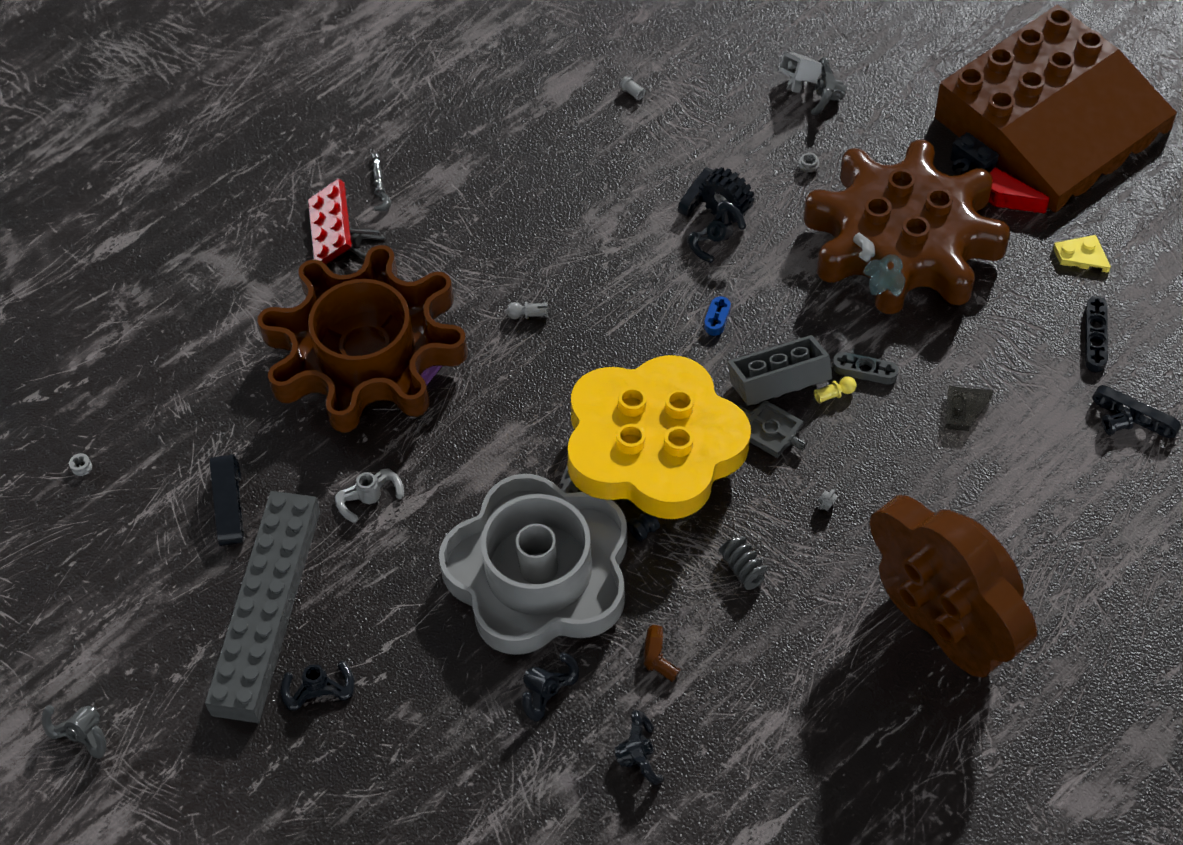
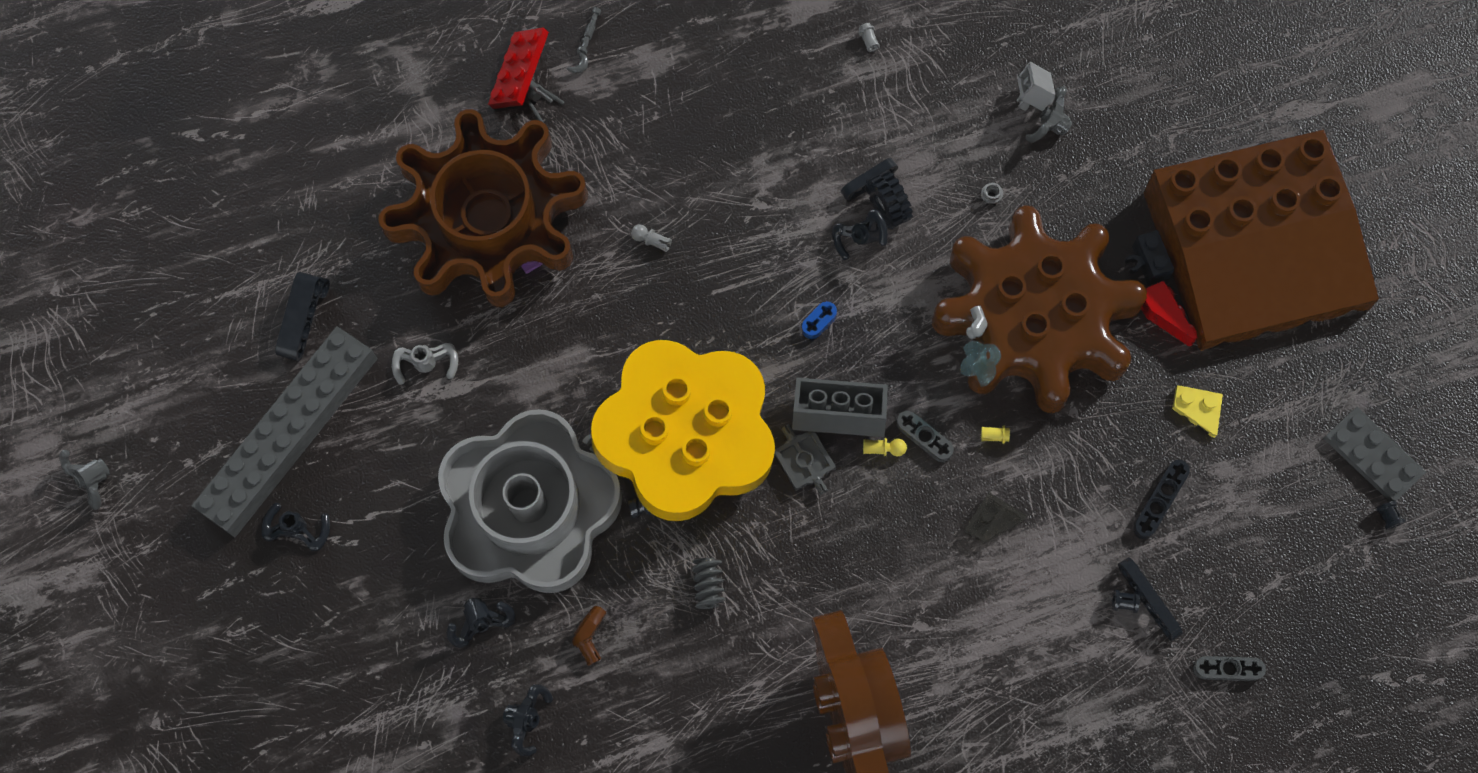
camera: 25 degrees right, 15 degrees up
light grey bush [69,453,92,476] -> none
light grey plate [817,489,838,511] -> none
none -> light yellow pin [981,426,1010,444]

